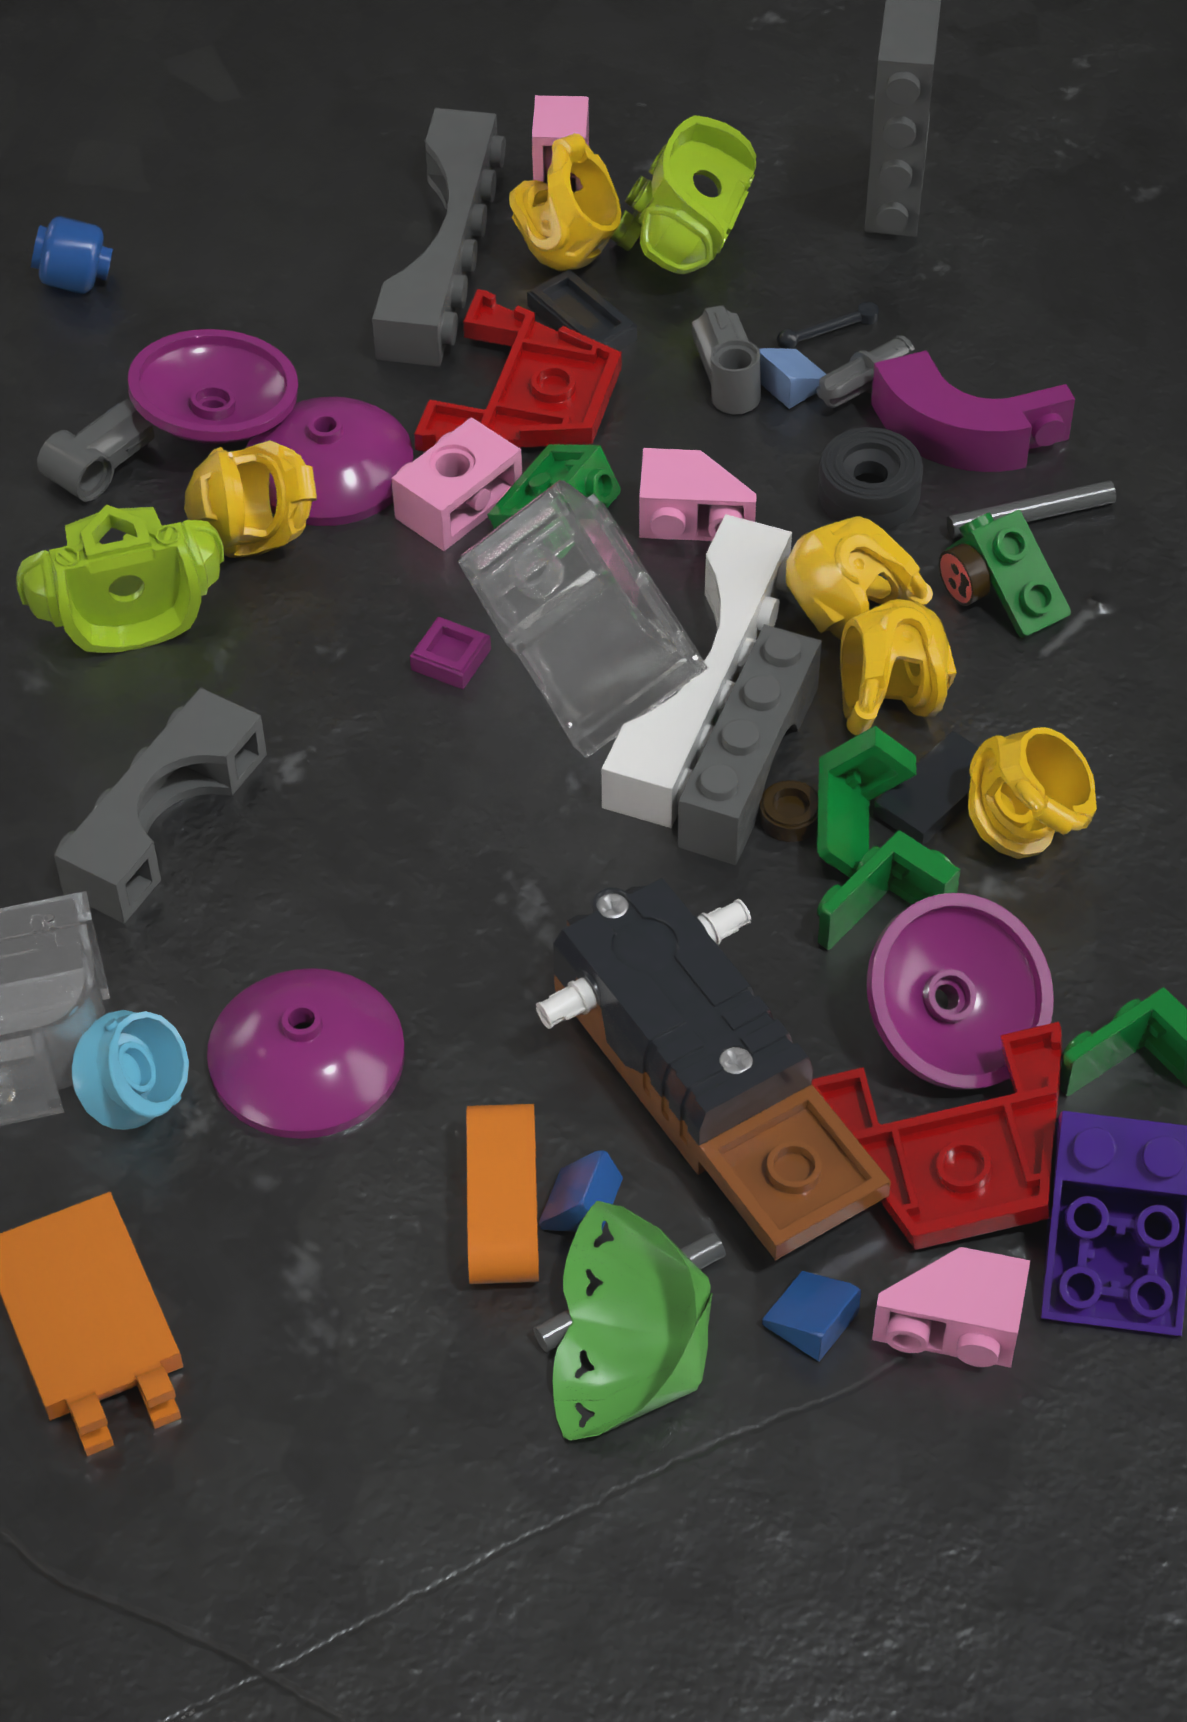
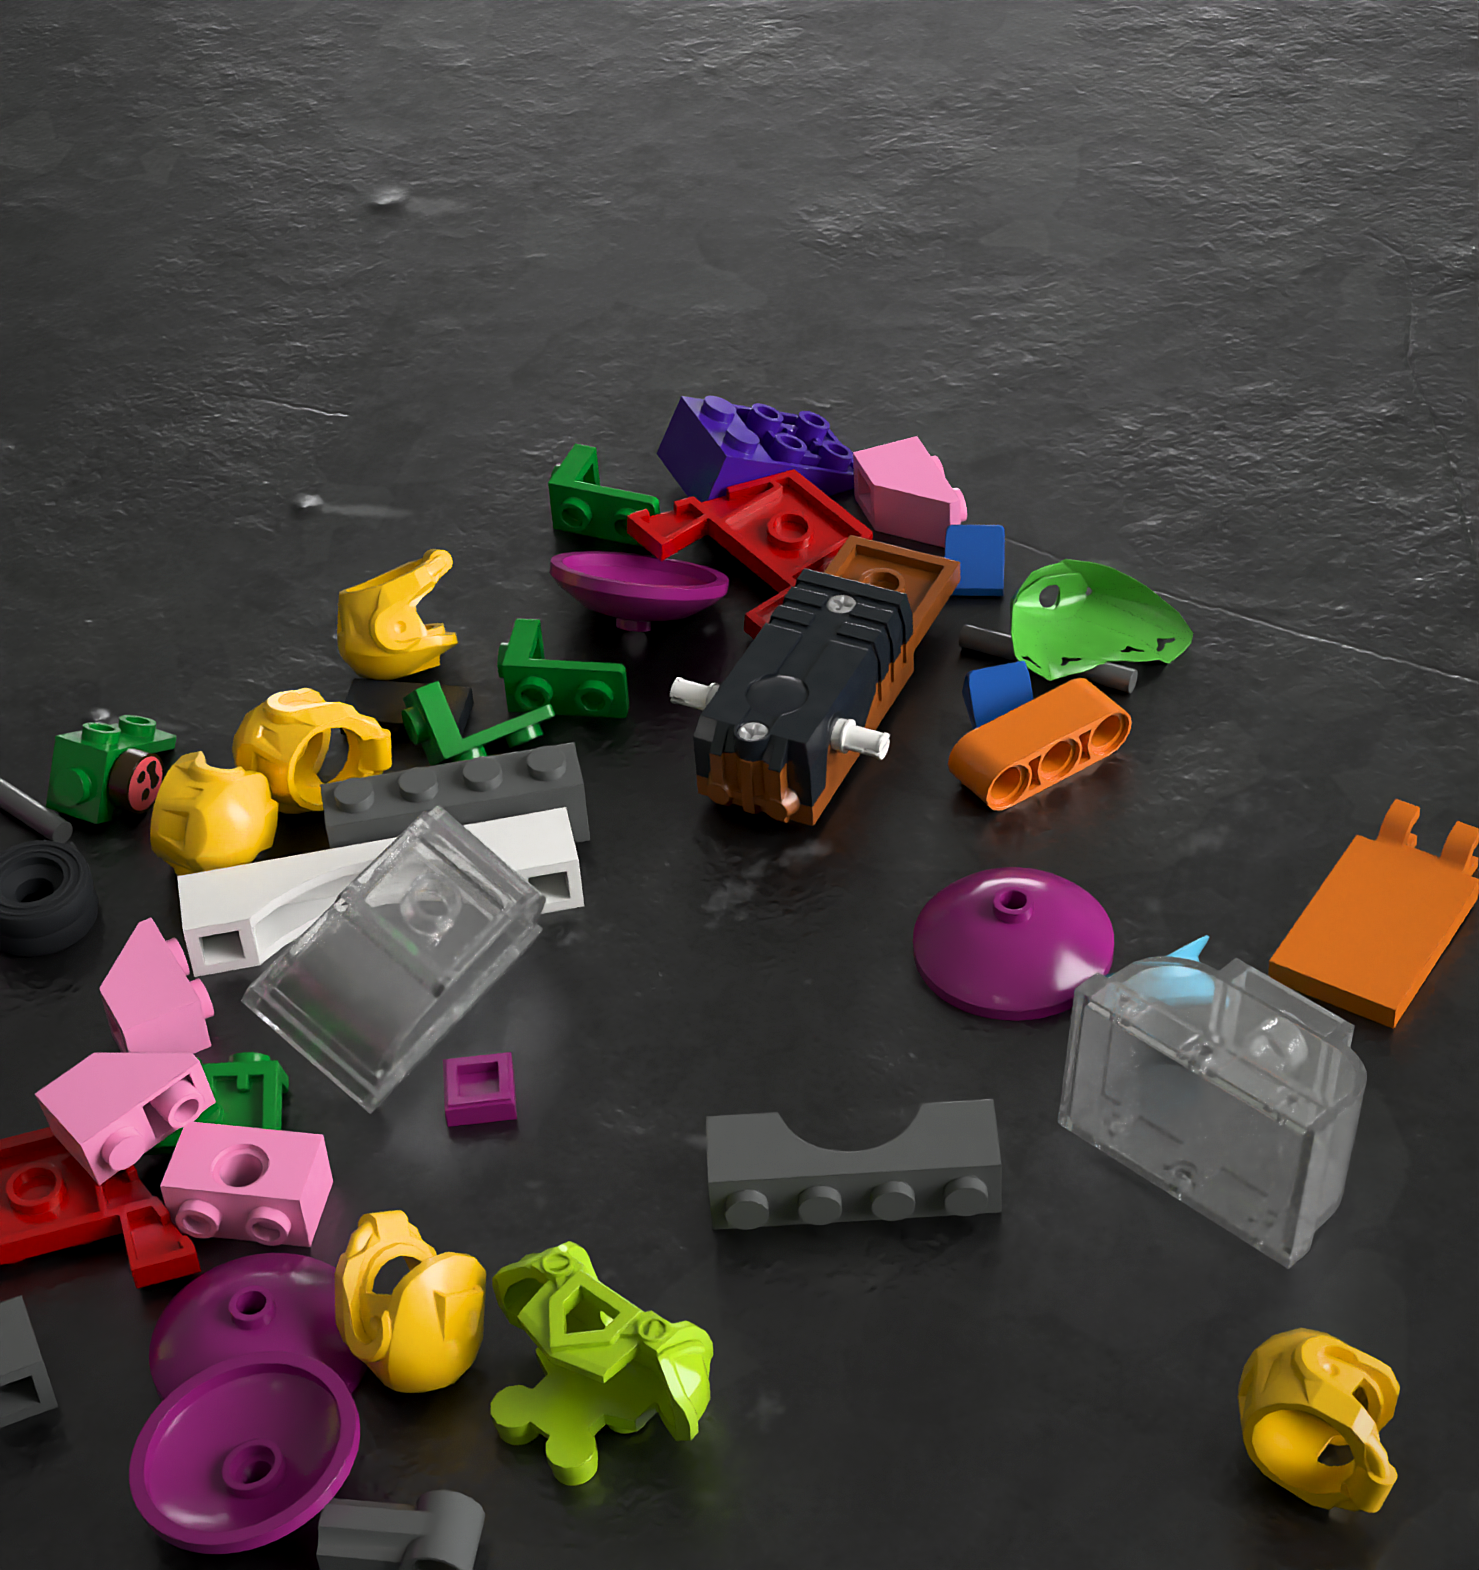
camera: 120 degrees left, 10 degrees down
none -> bright pink slope [35,1053,216,1185]

